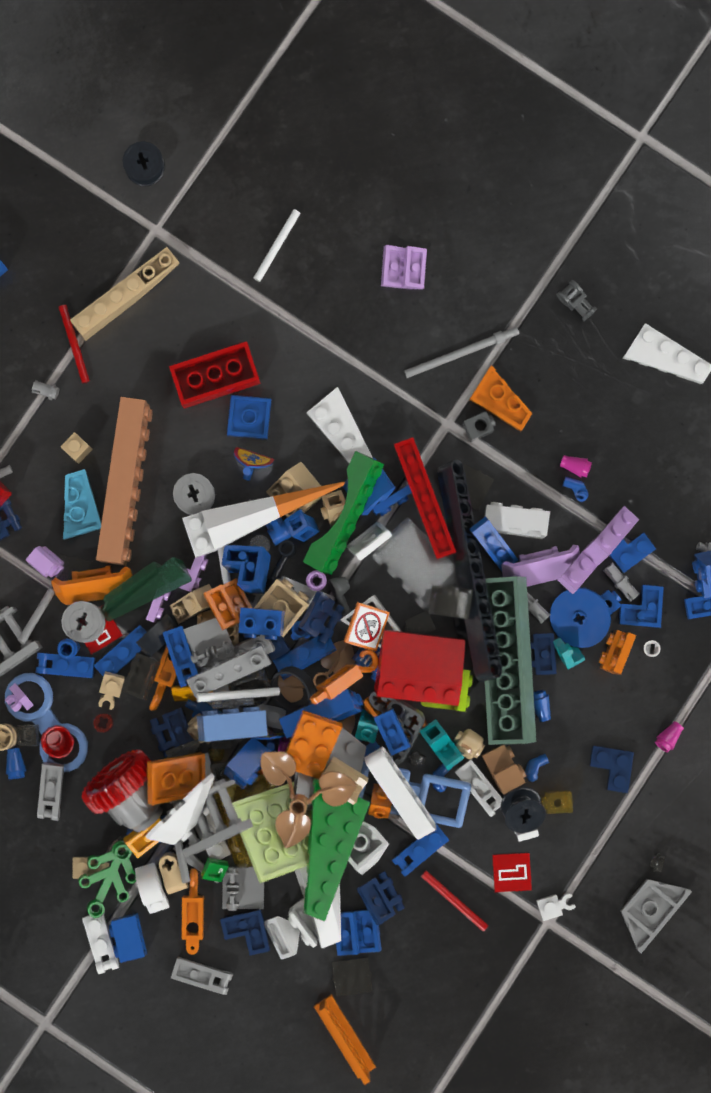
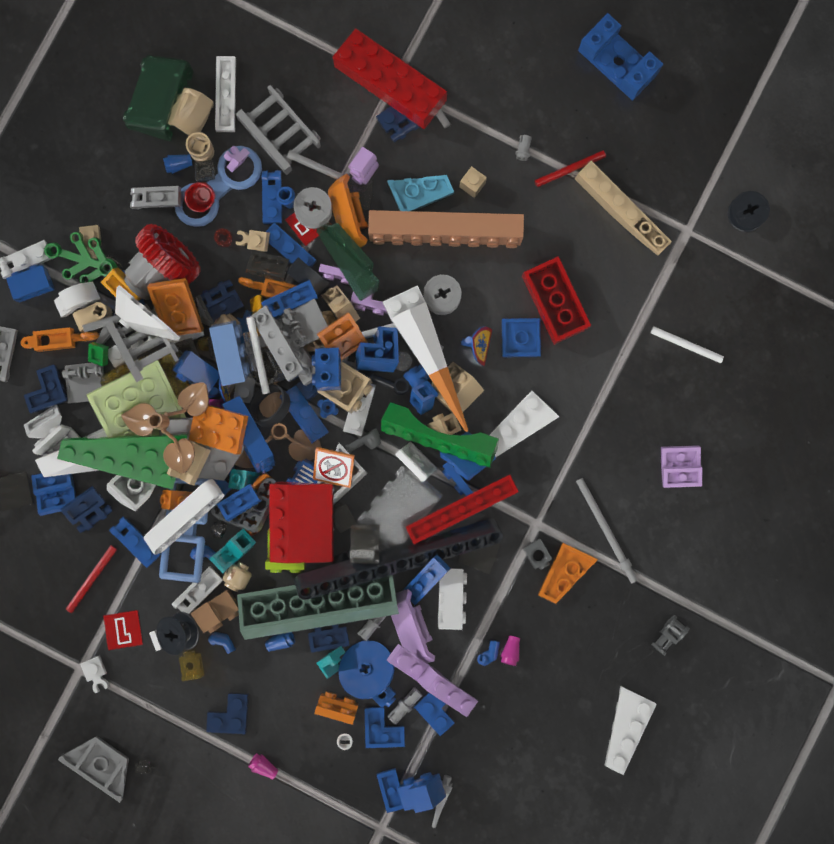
camera: 85 degrees right, 0 degrees up
dark blue plate [298,591,345,644] -> none
lavender cone [306,570,327,591] -> none
orange piece [310,650,379,704] -> none

